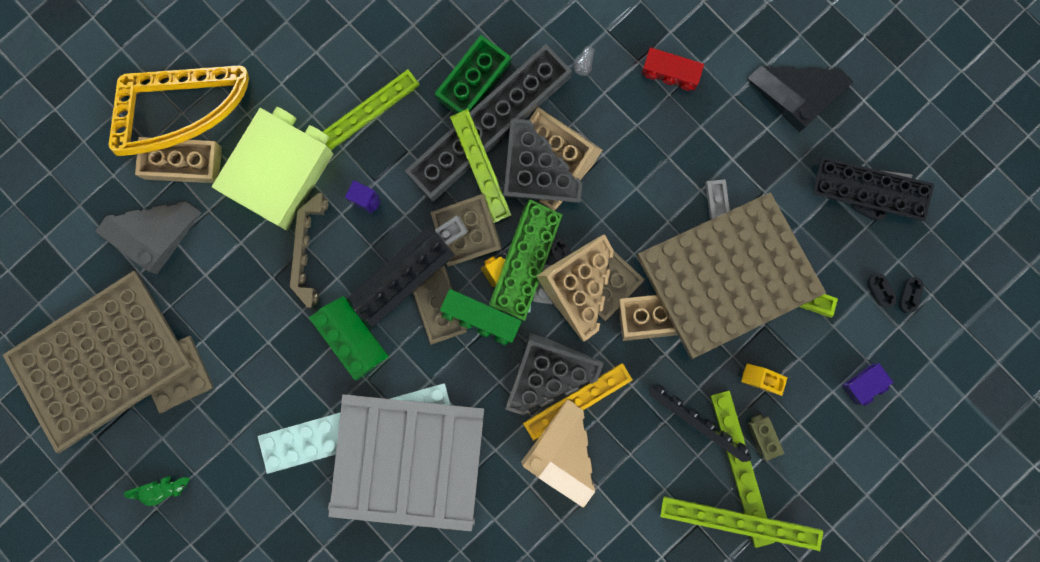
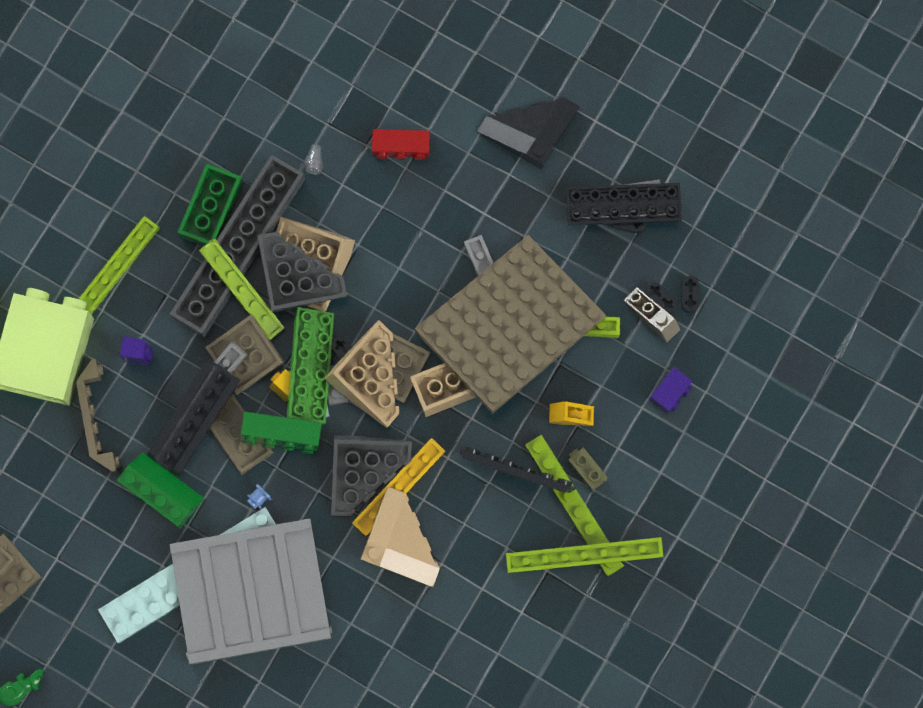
camera: 15 degrees left, 5 degrees down
none -> medium blue brick [247,484,272,509]
none -> dark tan slope [624,288,680,342]

